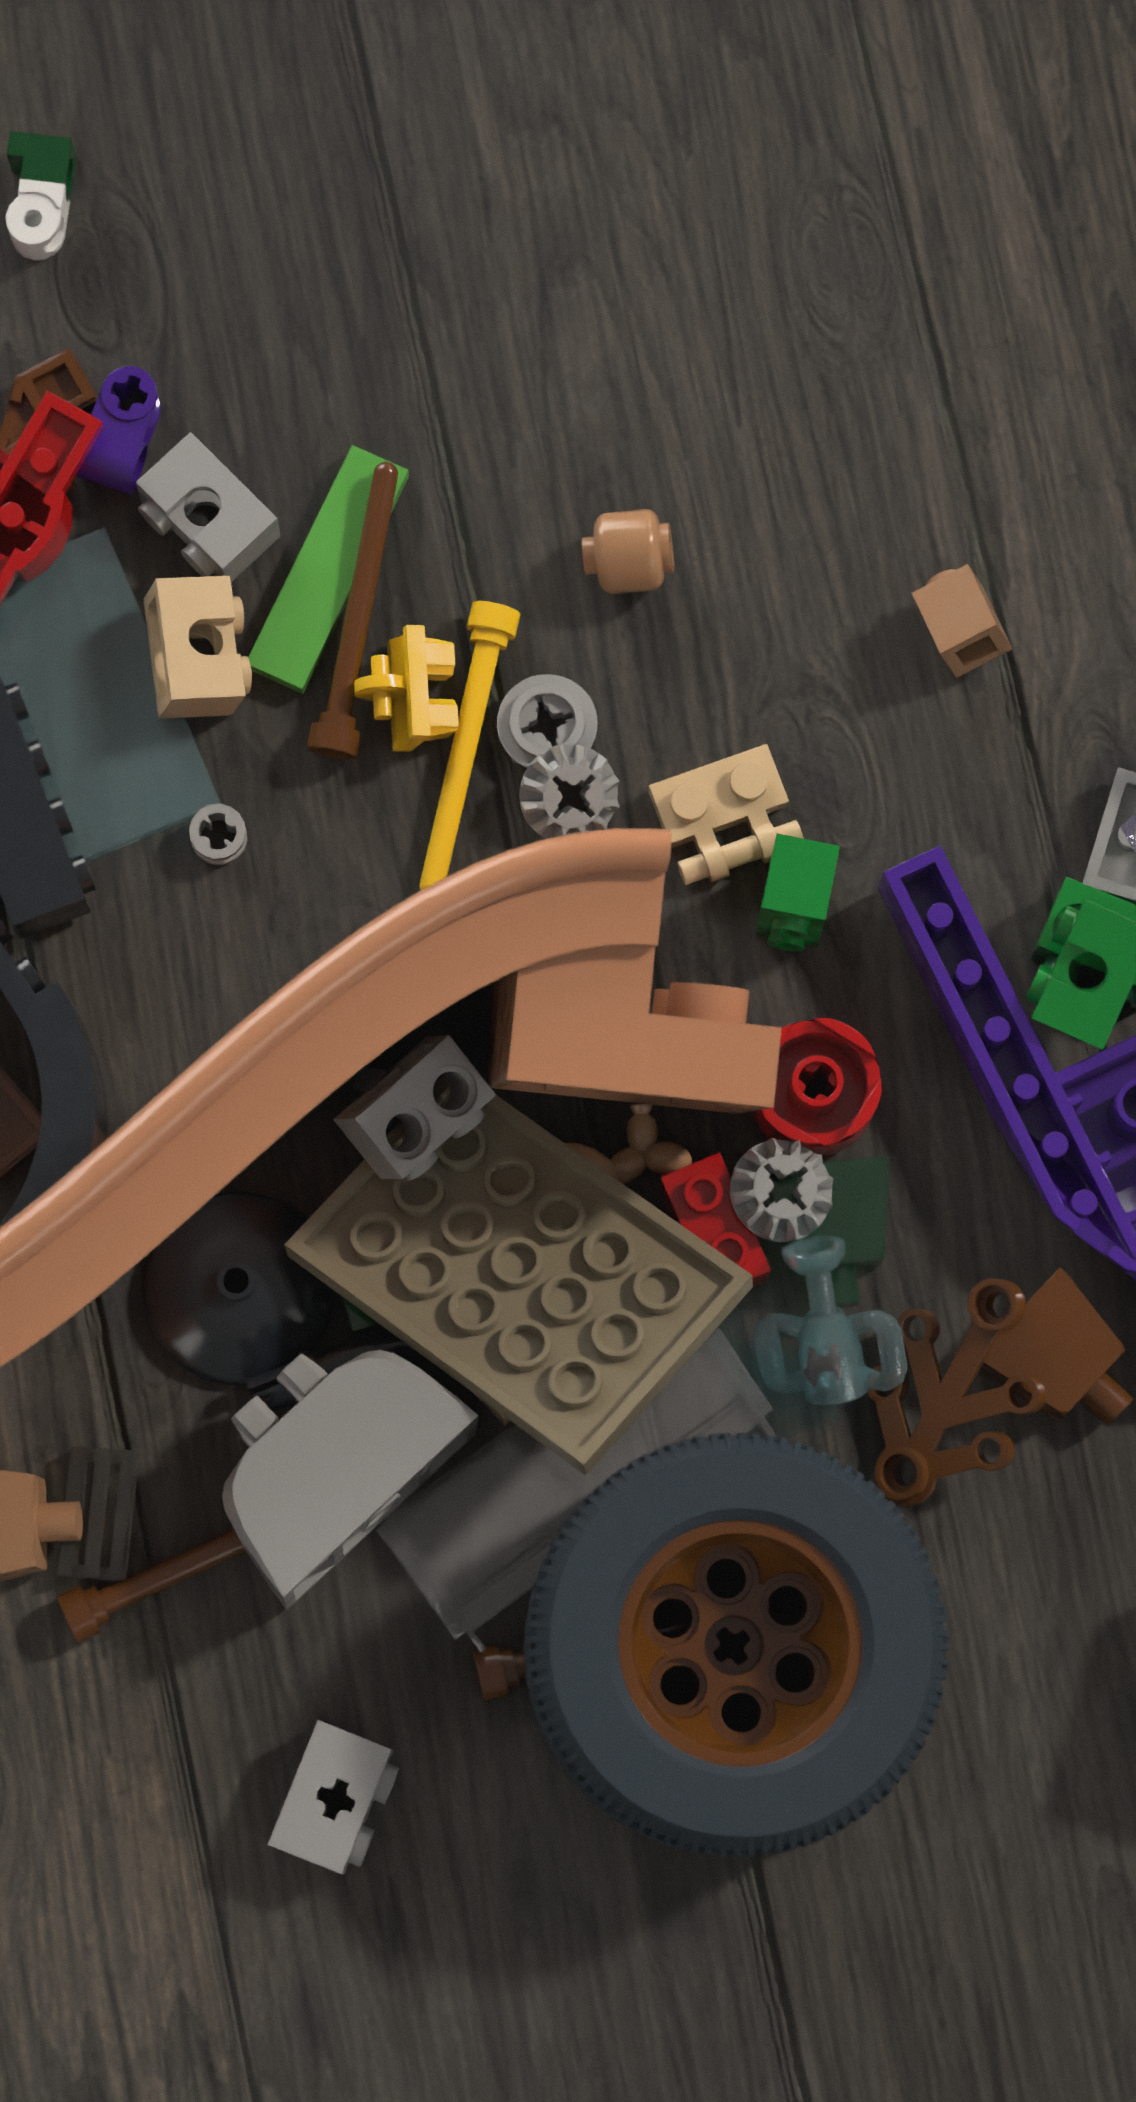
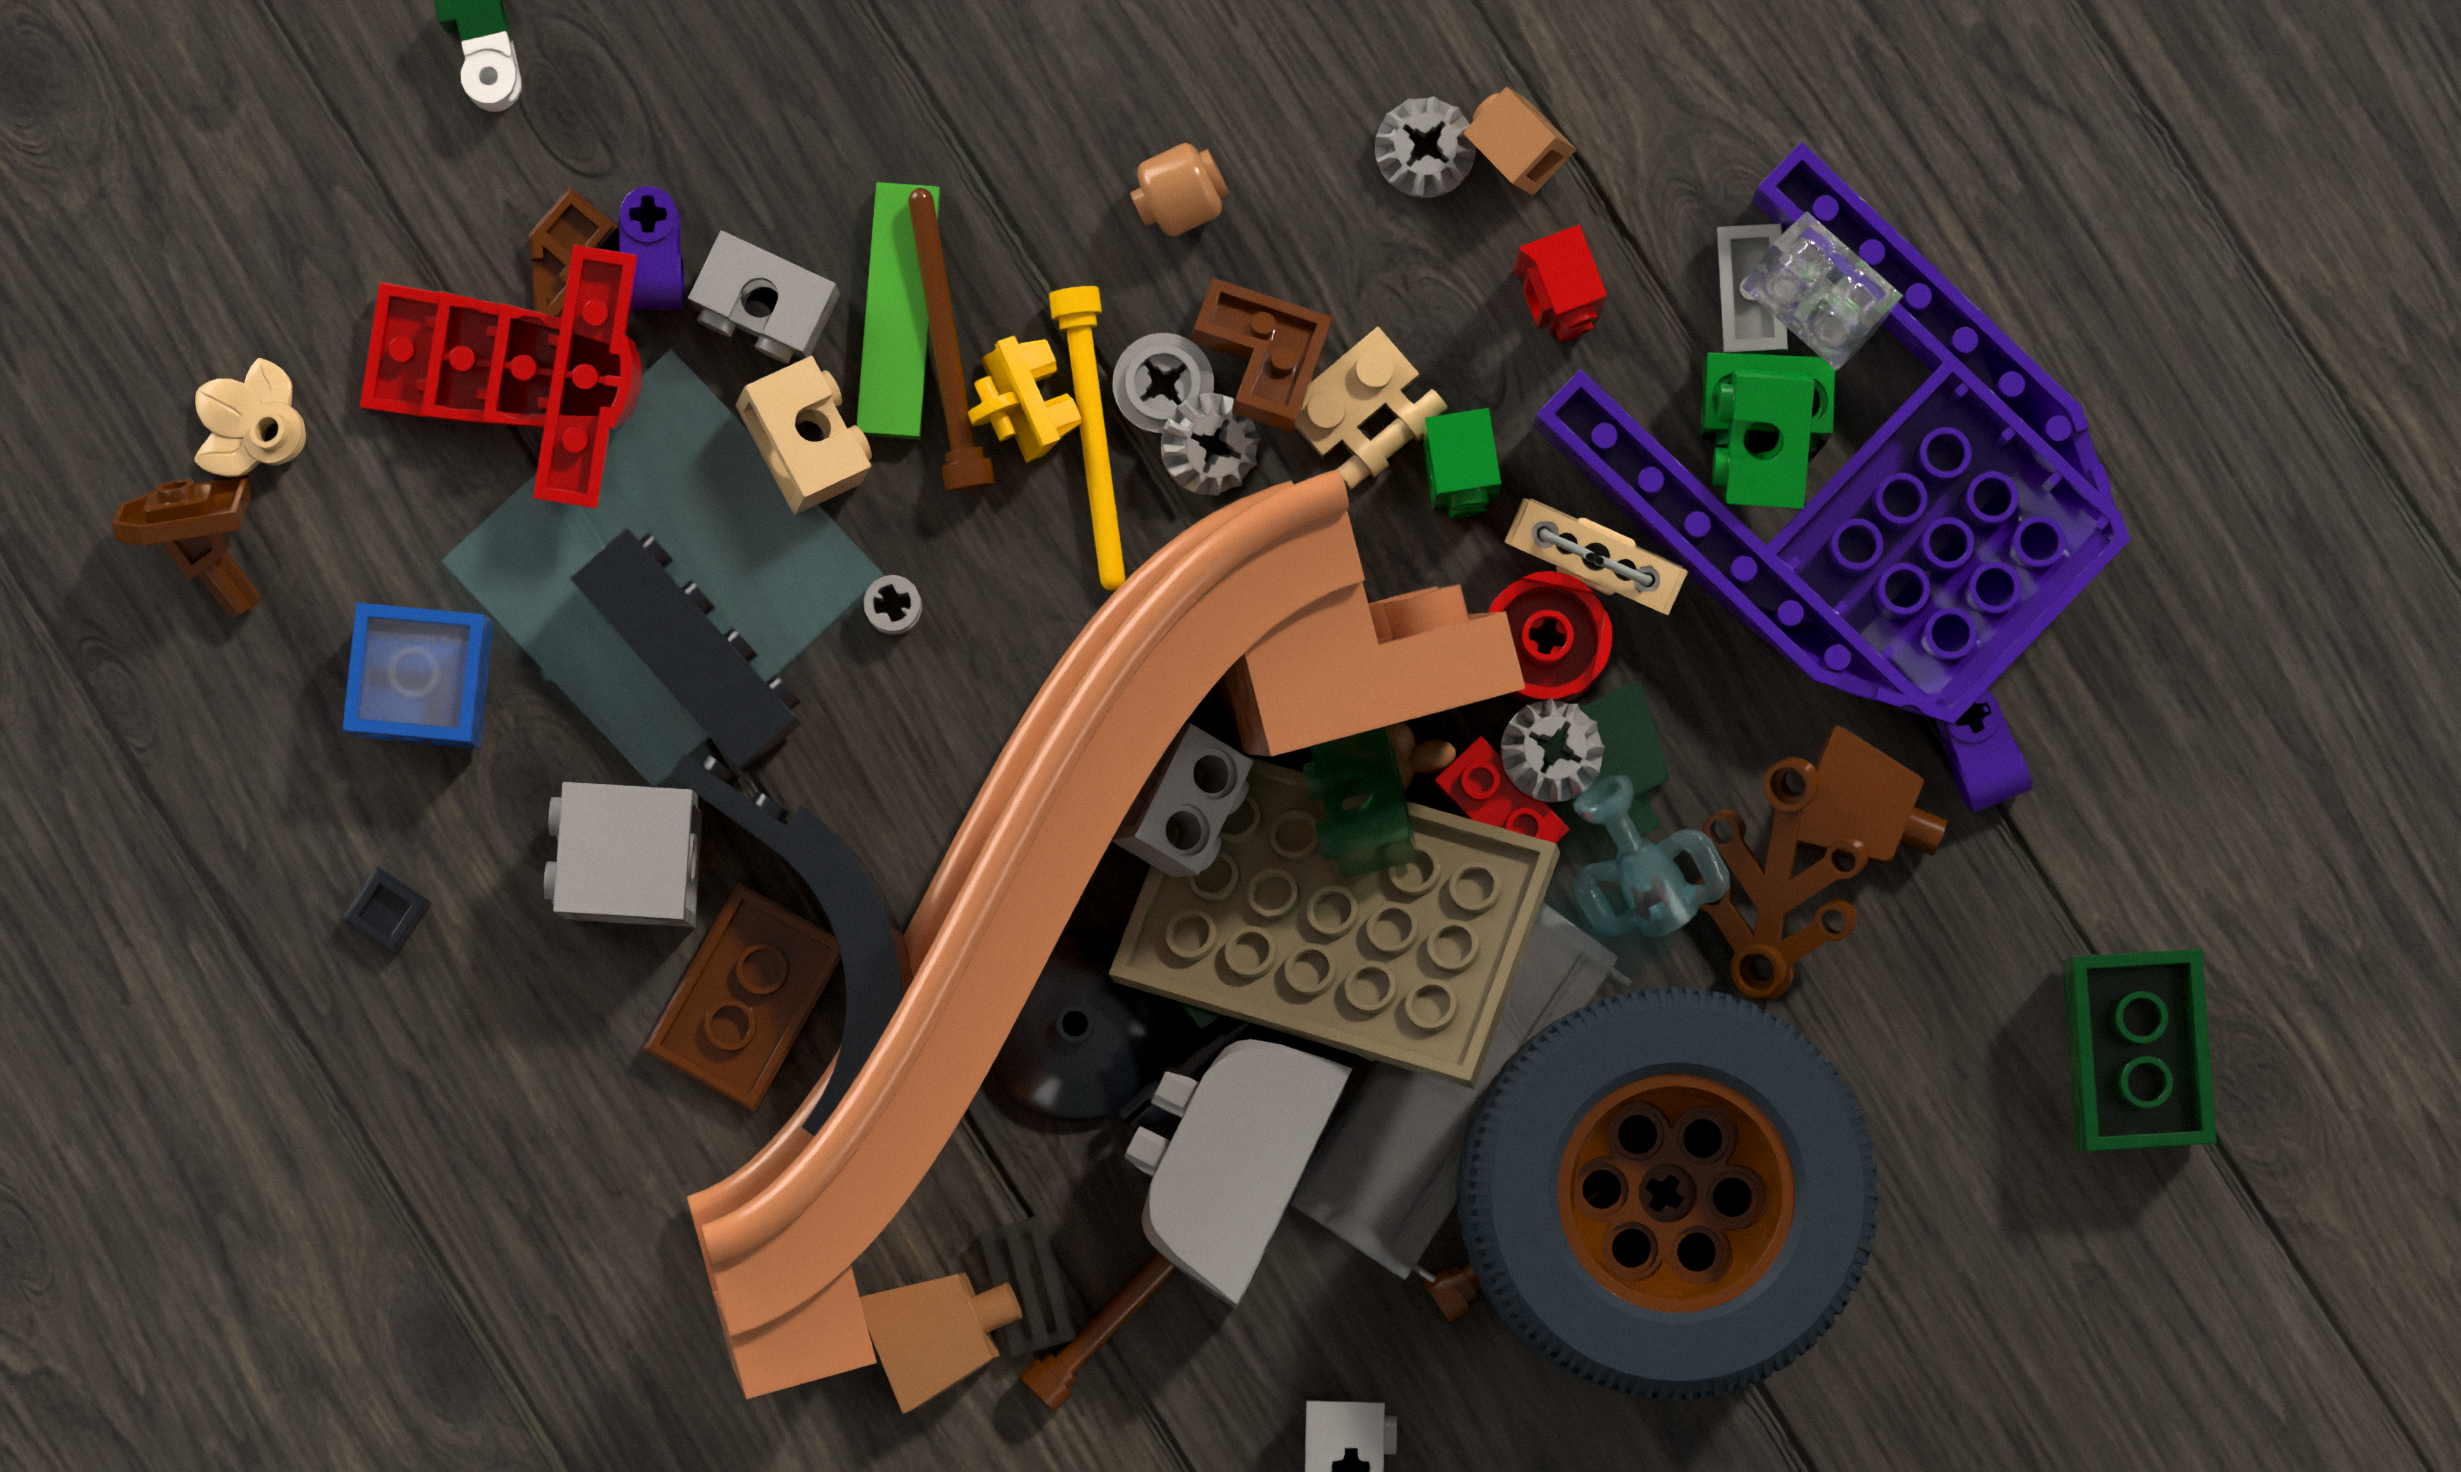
camera: 15 degrees left, 5 degrees up
none -> reddish brown plate [1191,278,1333,433]
none -> clear green brick [1303,726,1420,879]
none -> light grey gear [1375,96,1476,198]
none -> tan piece [1504,498,1688,615]
none -> red window [1514,224,1607,343]

